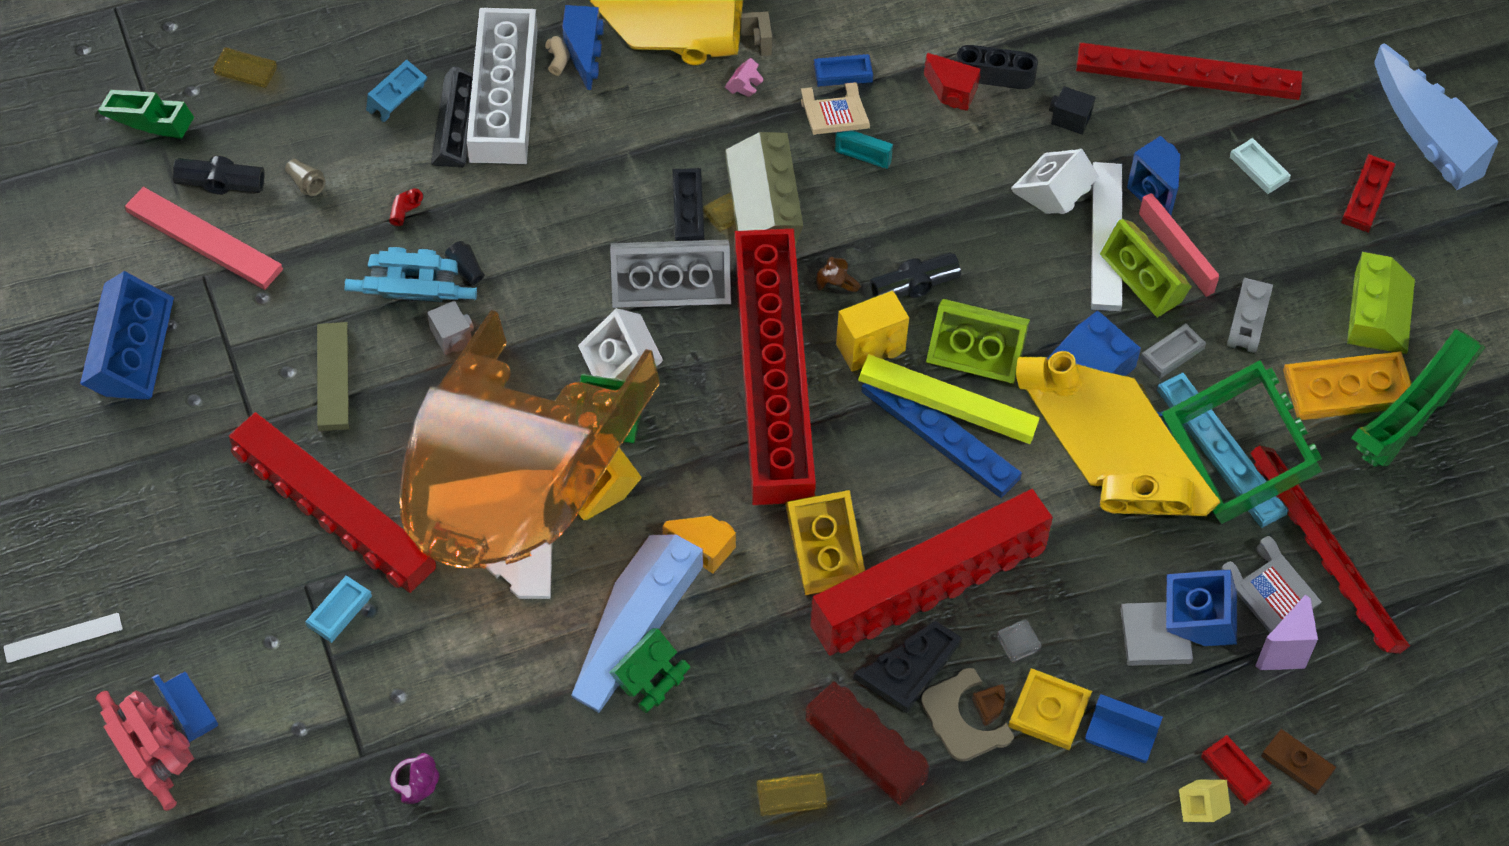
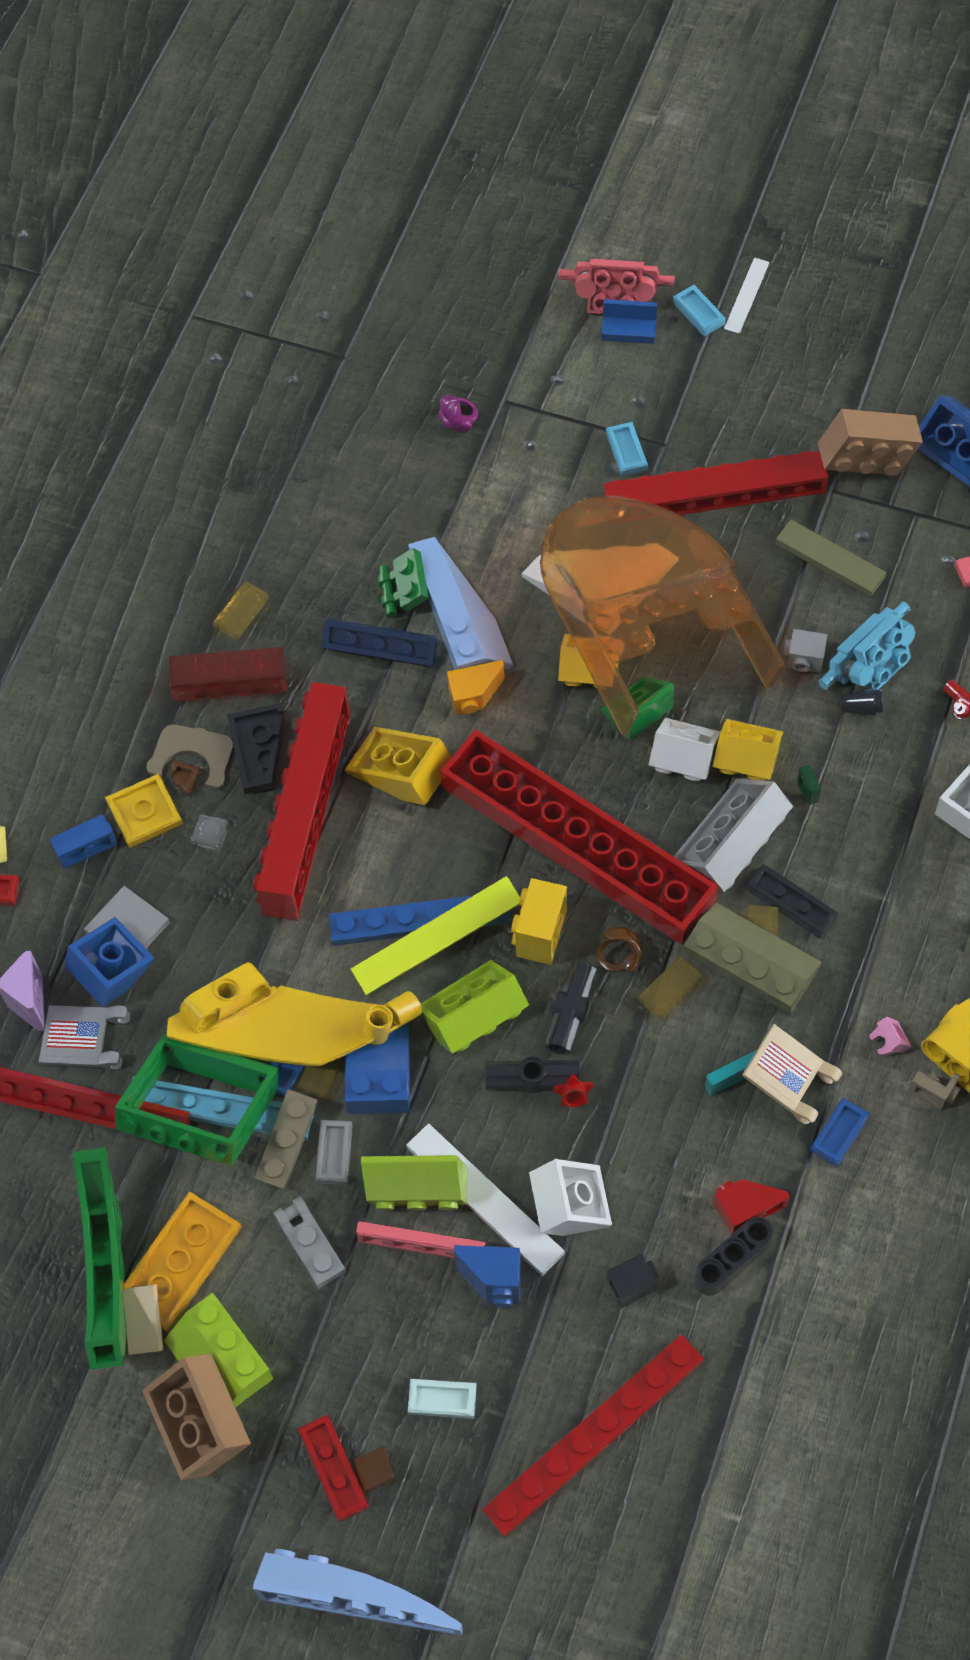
camera: 135 degrees right, 5 degrees up
none -> tan tile [122,1285,163,1355]
none -> medium nougat brick [142,1354,251,1481]
none -> dark tan plate [254,1089,318,1190]
none -> dark blue plate [322,618,438,666]
none -> reddish brown slope [354,1446,395,1493]
none -> black piece [485,1056,579,1093]
none -> red plate [553,1074,594,1107]
none -> clear yellow tile [638,956,703,1020]
none -> medium azure tile [673,285,726,337]
none -> yellow slope [713,719,783,781]
none -> dark green tile [796,764,821,805]
none -> medium nougat brick [818,409,923,476]

